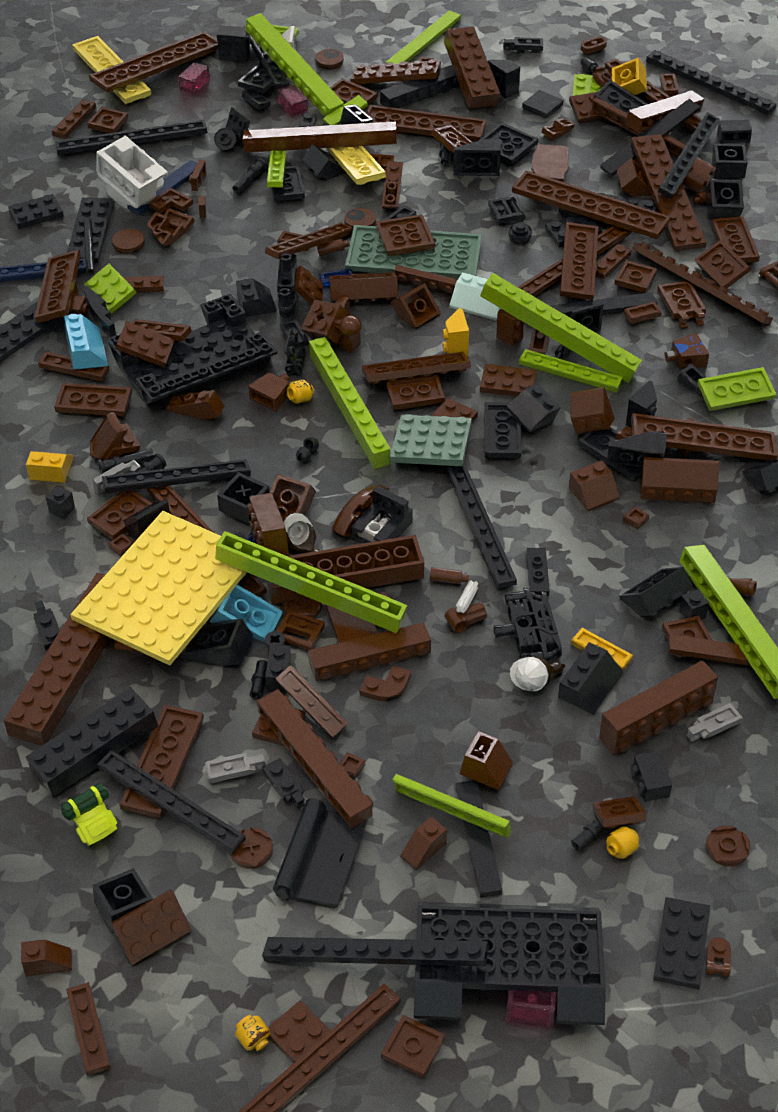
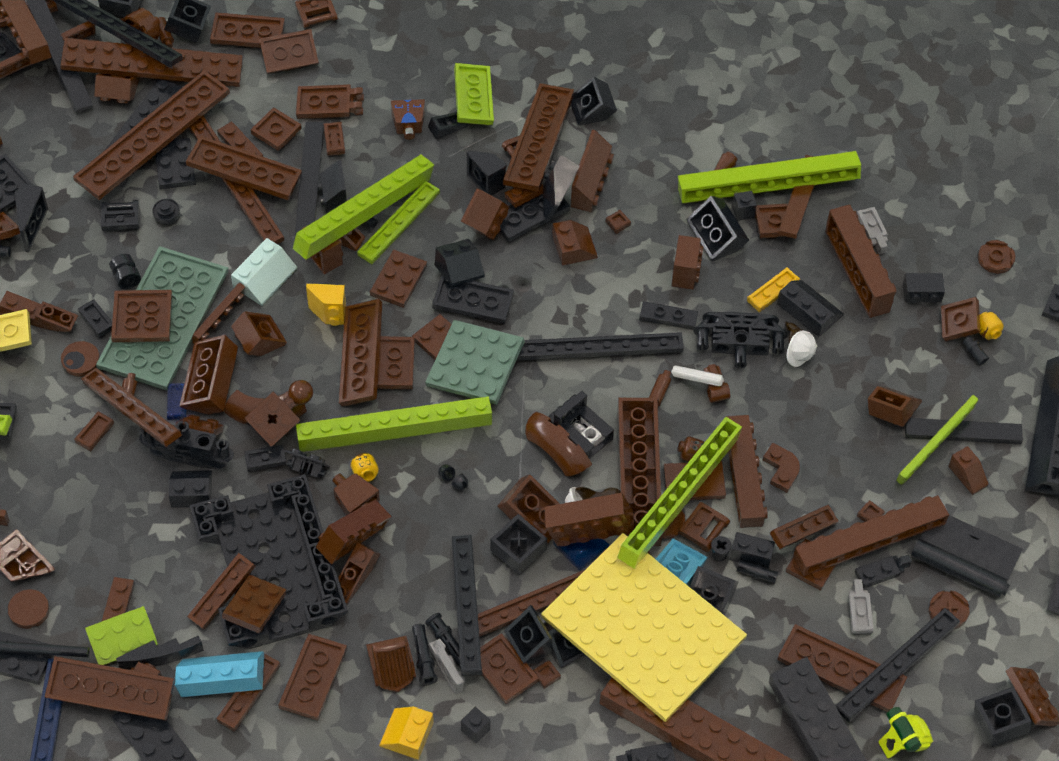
camera: 80 degrees left, 10 degrees up
piece [531,144,569,182] -> none
reddish brown plate [632,242,773,324] -> none
none -> black wheel [109,254,141,289]
none -> reddish brown wedge [316,500,392,564]
none -> reddish brown brick [671,235,704,290]

